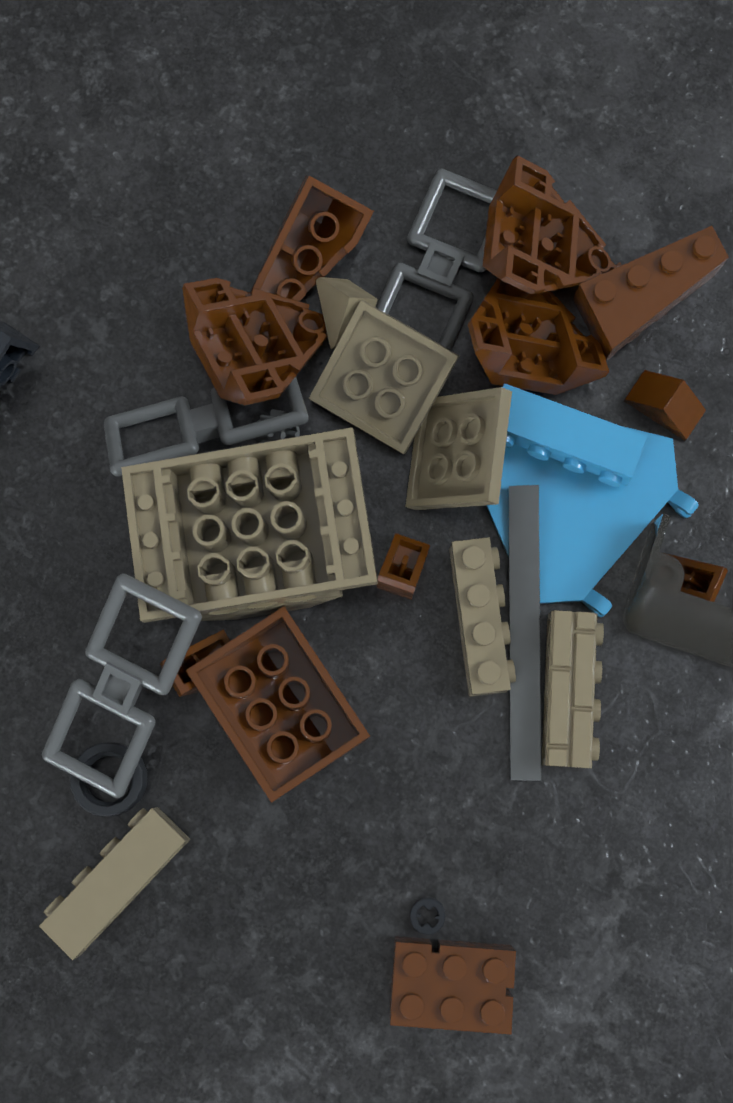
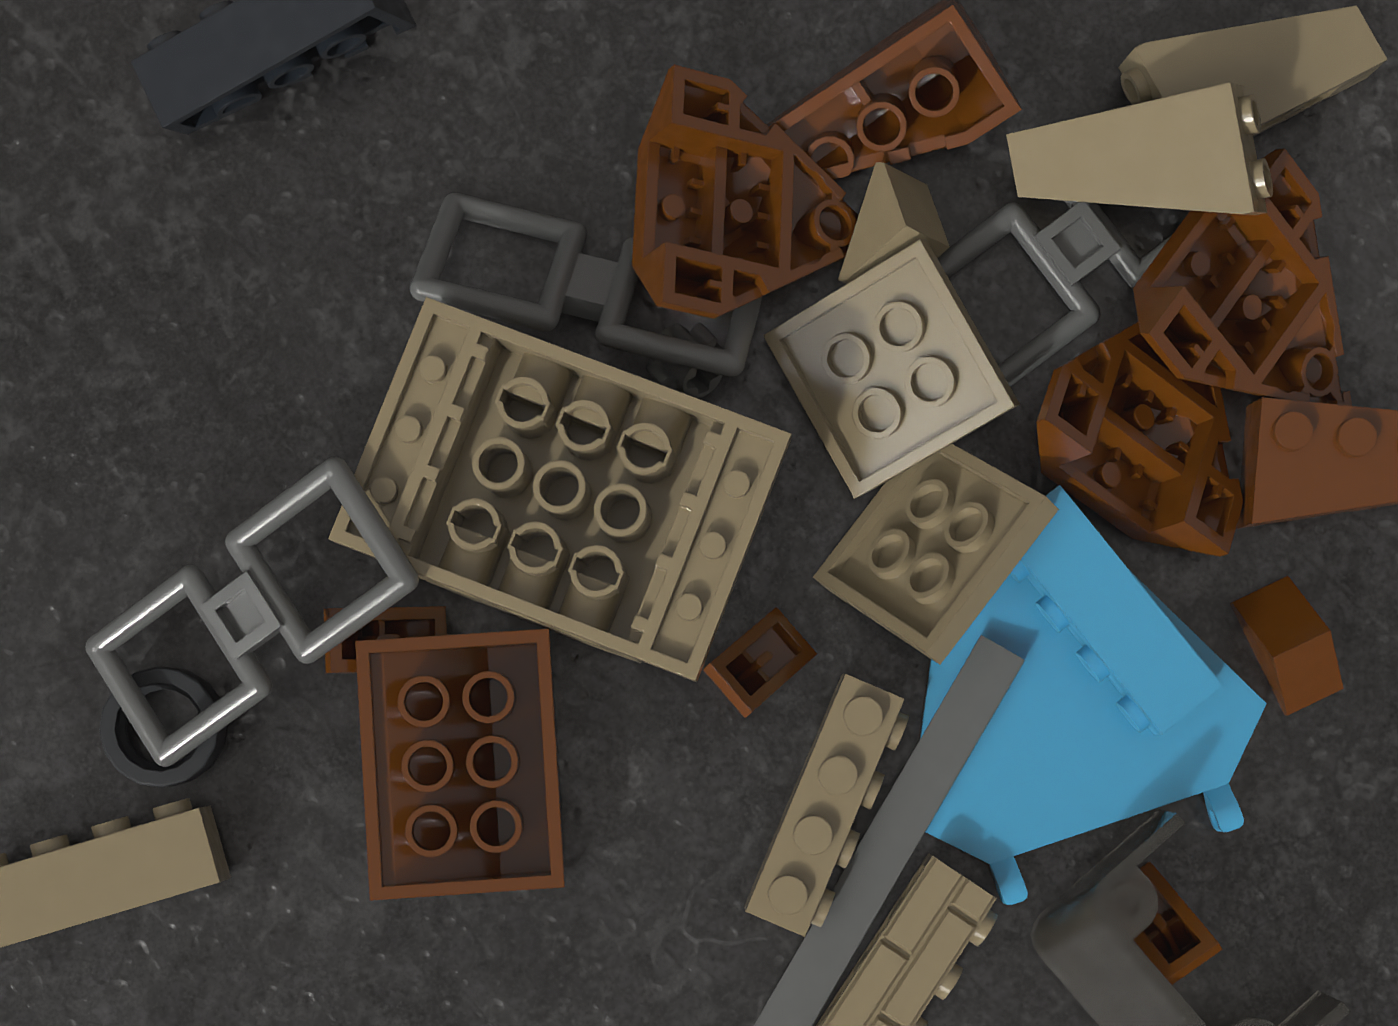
camera: 30 degrees right, 5 degrees up
none -> dark tan slope [1006,82,1273,215]
none -> dark tan slope [1118,5,1388,137]

